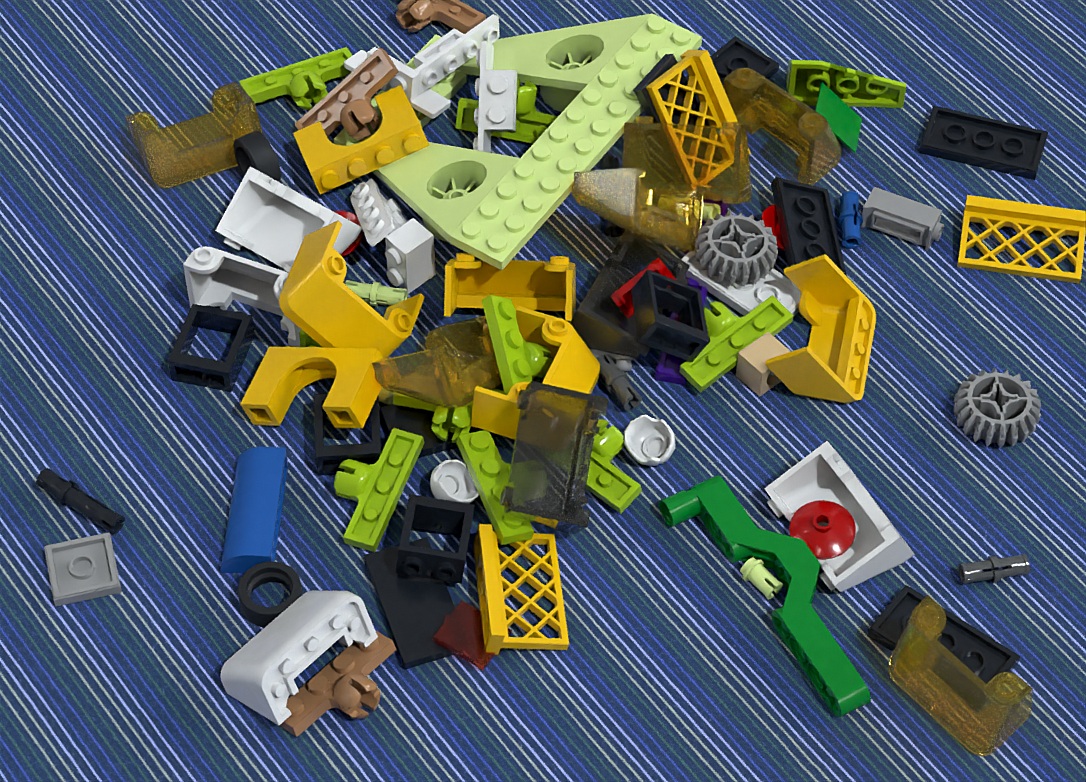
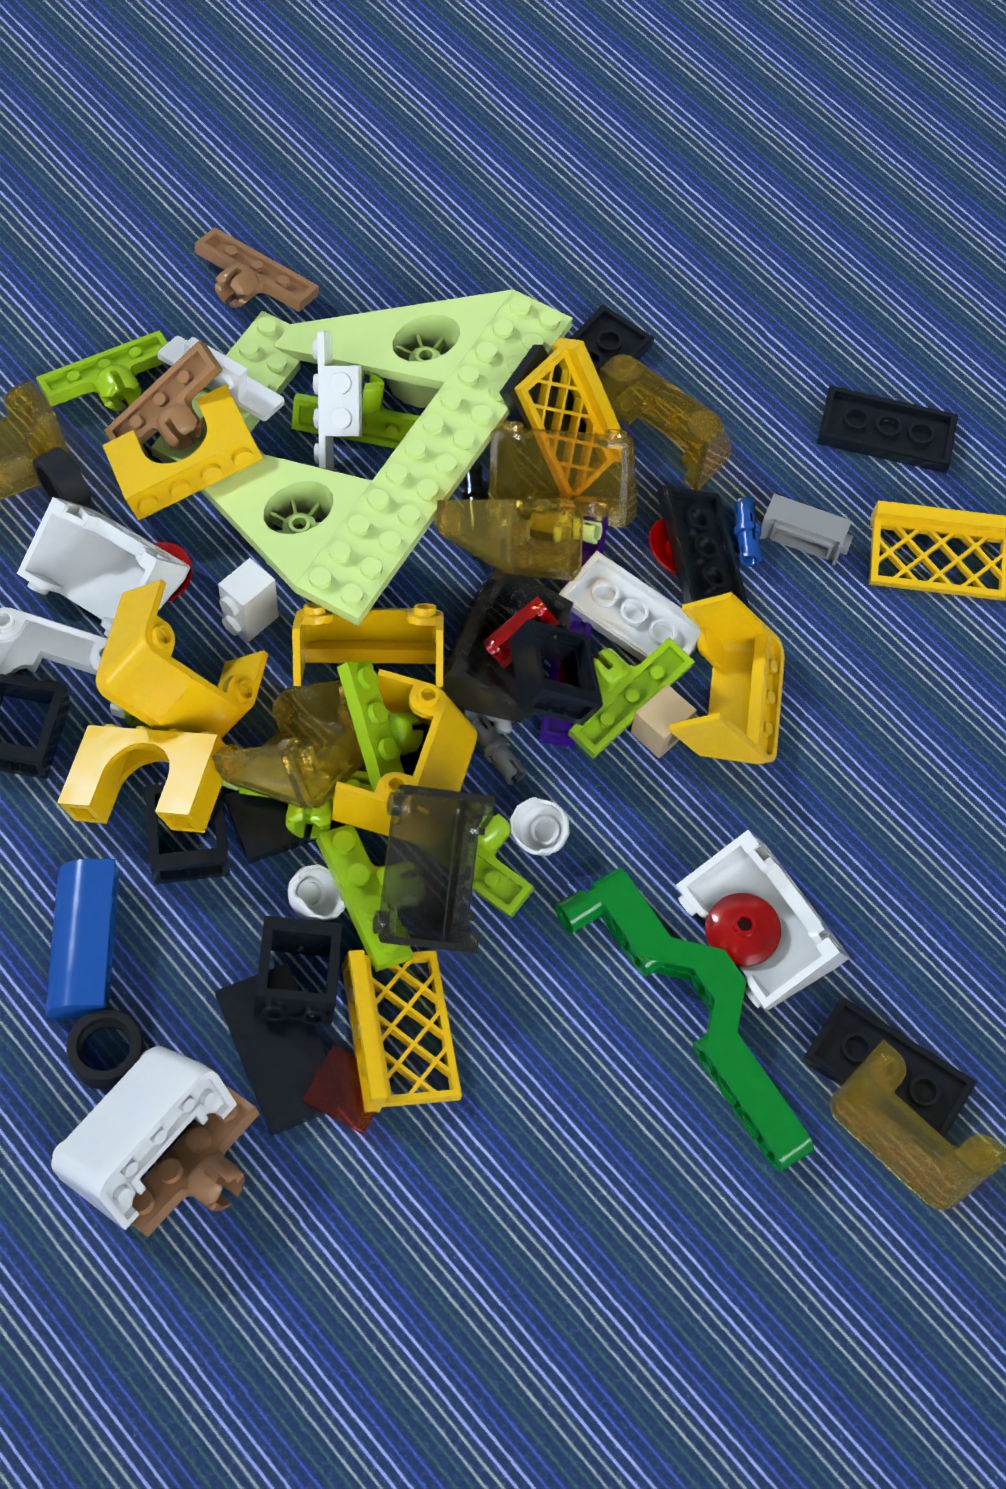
camera: 10 degrees left, 10 degrees up
lime plate [334,428,424,552] -> none
yellowish green pin [345,280,408,307] -> none
white bracket [350,178,407,247] -> none
white bracket [414,14,500,94] -> none
light grey gear [694,211,778,287] -> none
yellowish green pin [740,557,783,600] -> none
lime wedge [786,60,906,108] -> none
green piece [814,82,862,153] -> none
light grey gear [953,367,1041,448] -> none
dark grey pin [958,554,1030,584] -> none

